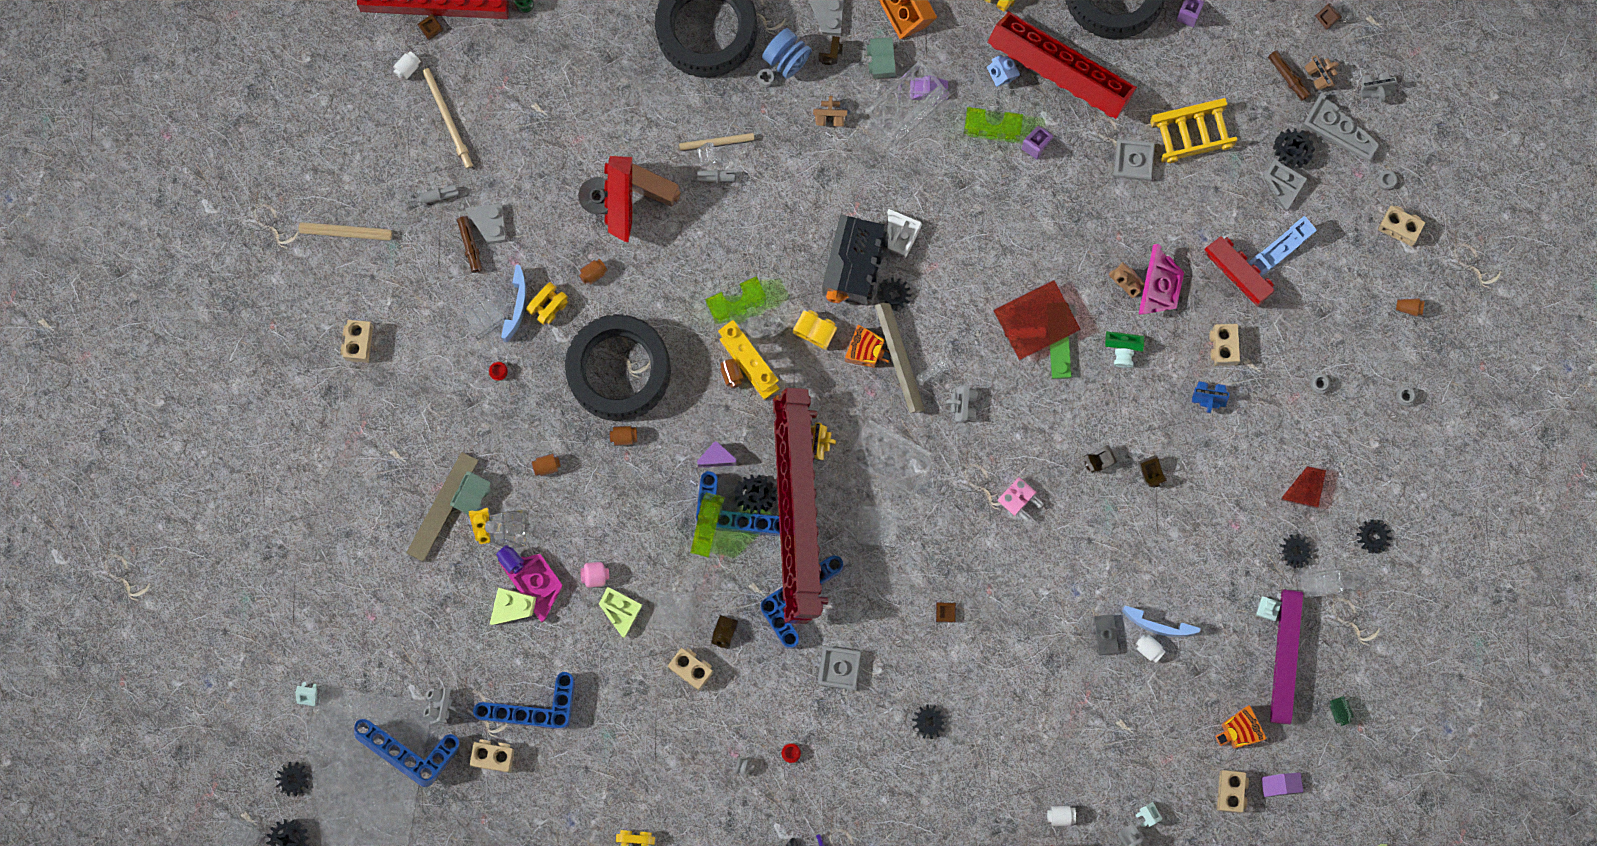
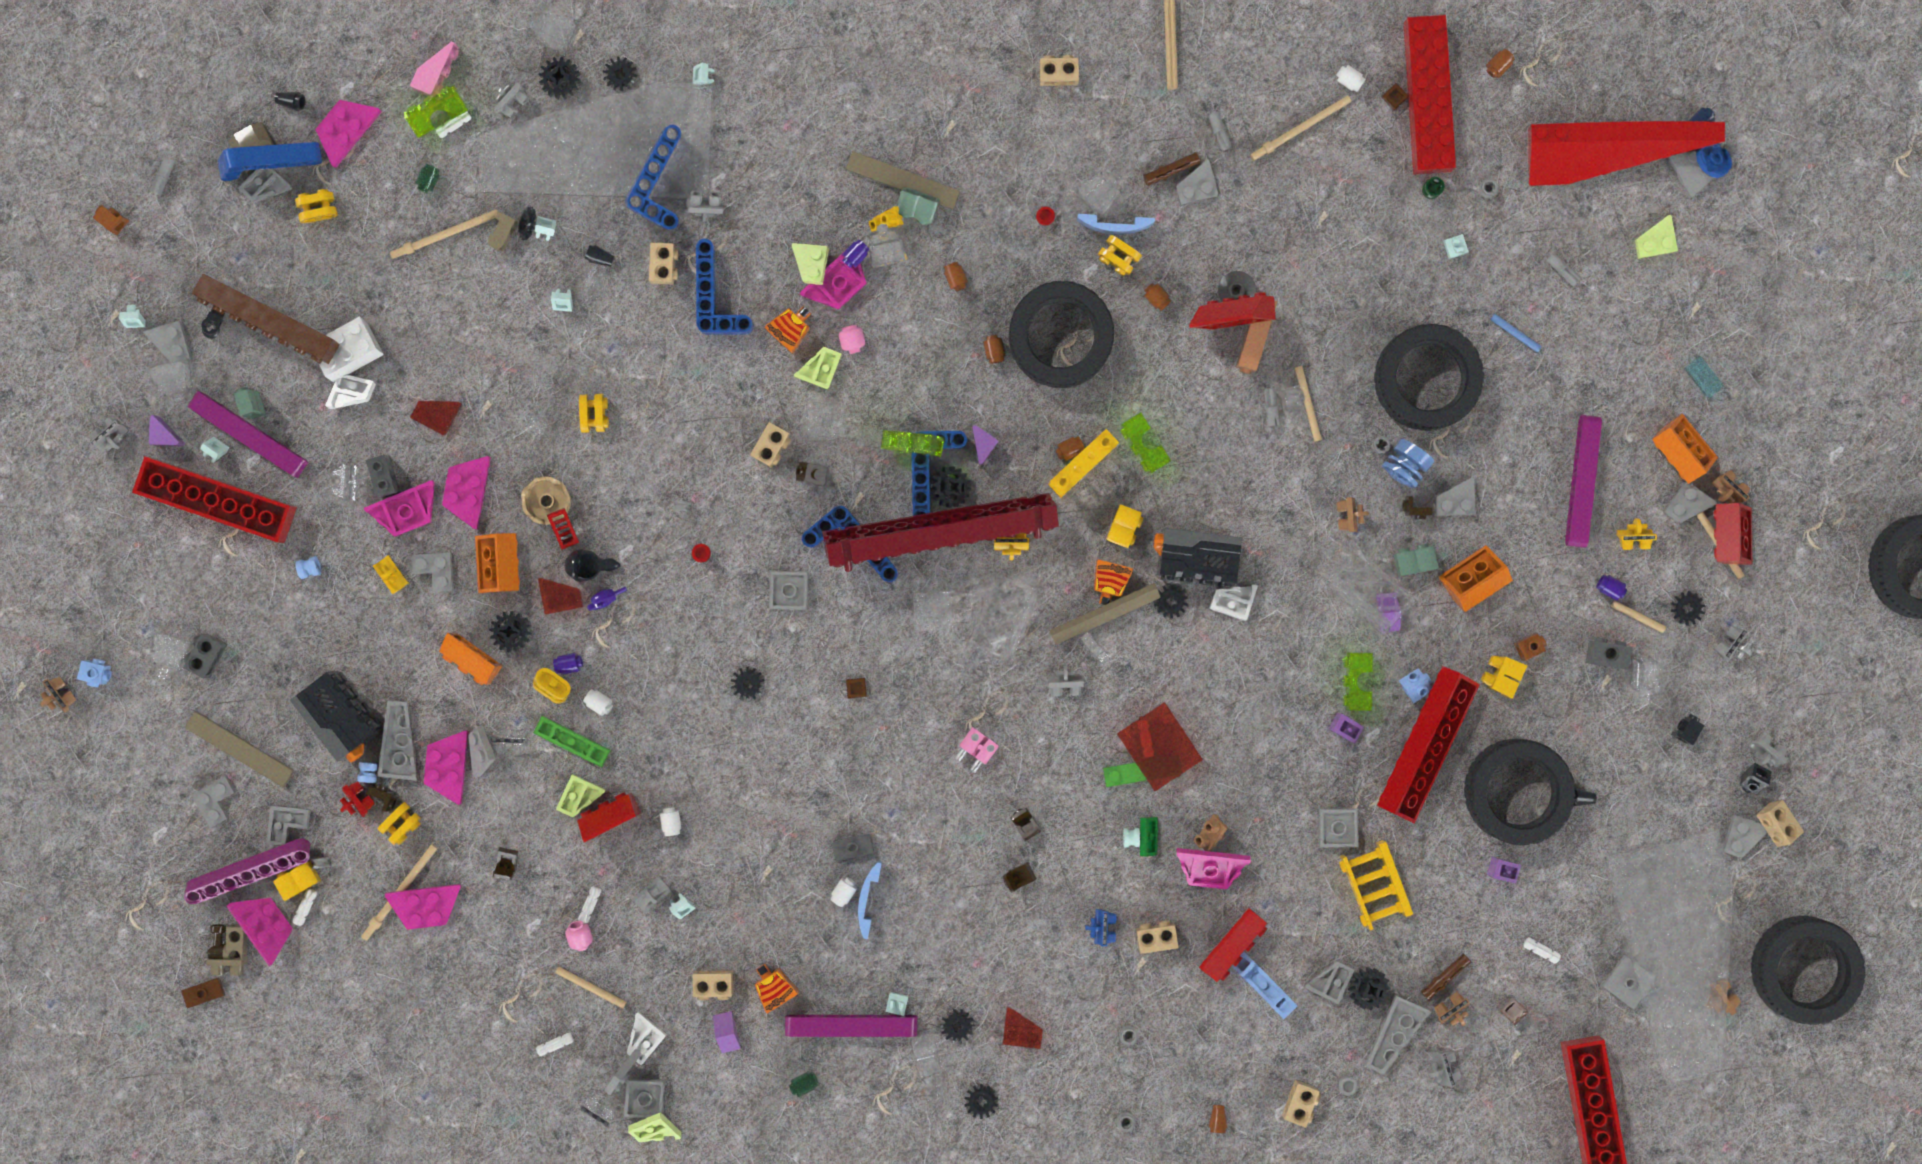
camera: 80 degrees right, 10 degrees up
none -> black cone [585,245,615,267]
none -> torso [764,306,811,354]

